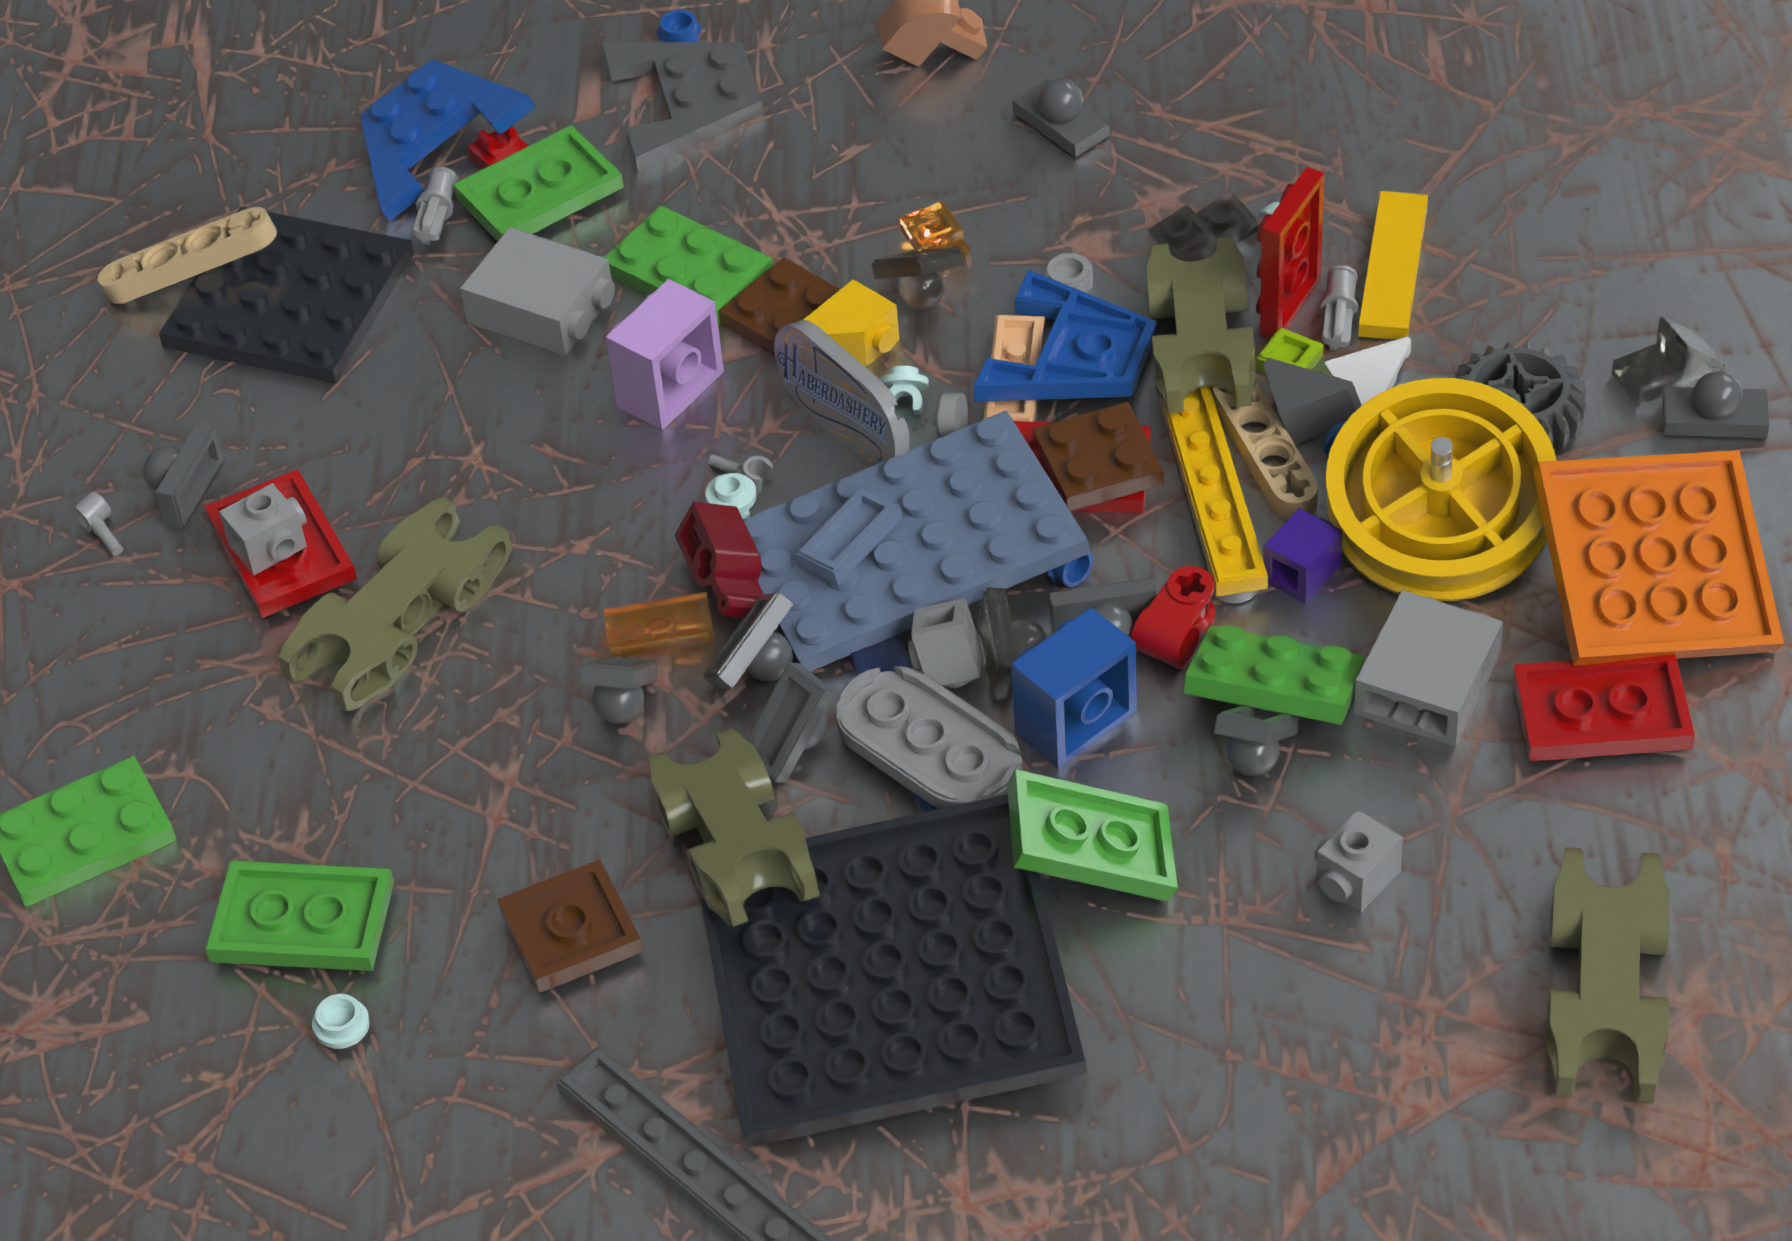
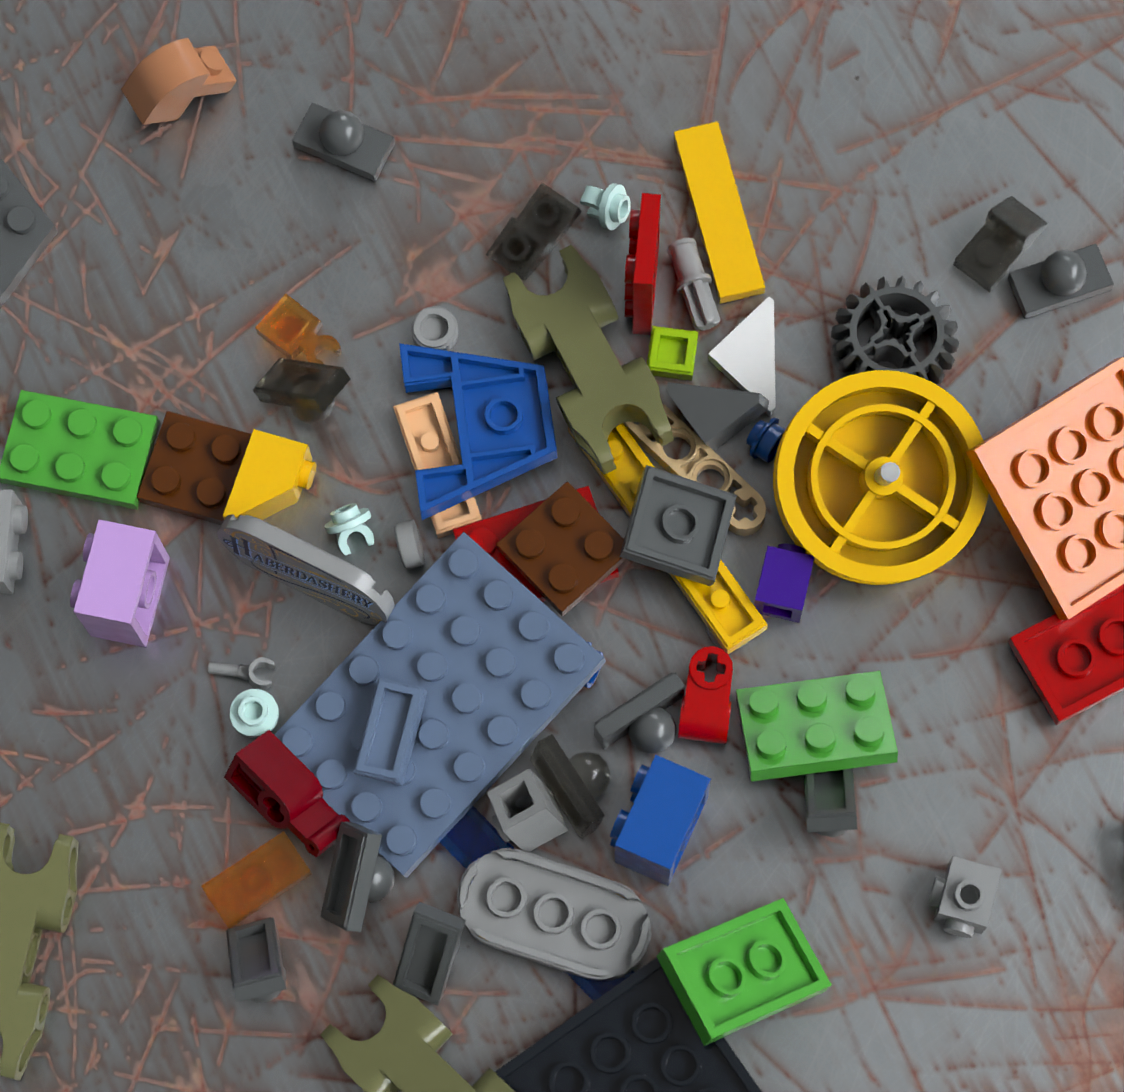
camera: 25 degrees left, 25 degrees up
light grey brick [1354,590,1503,747] -> none
none -> dark grey tile [619,465,737,587]

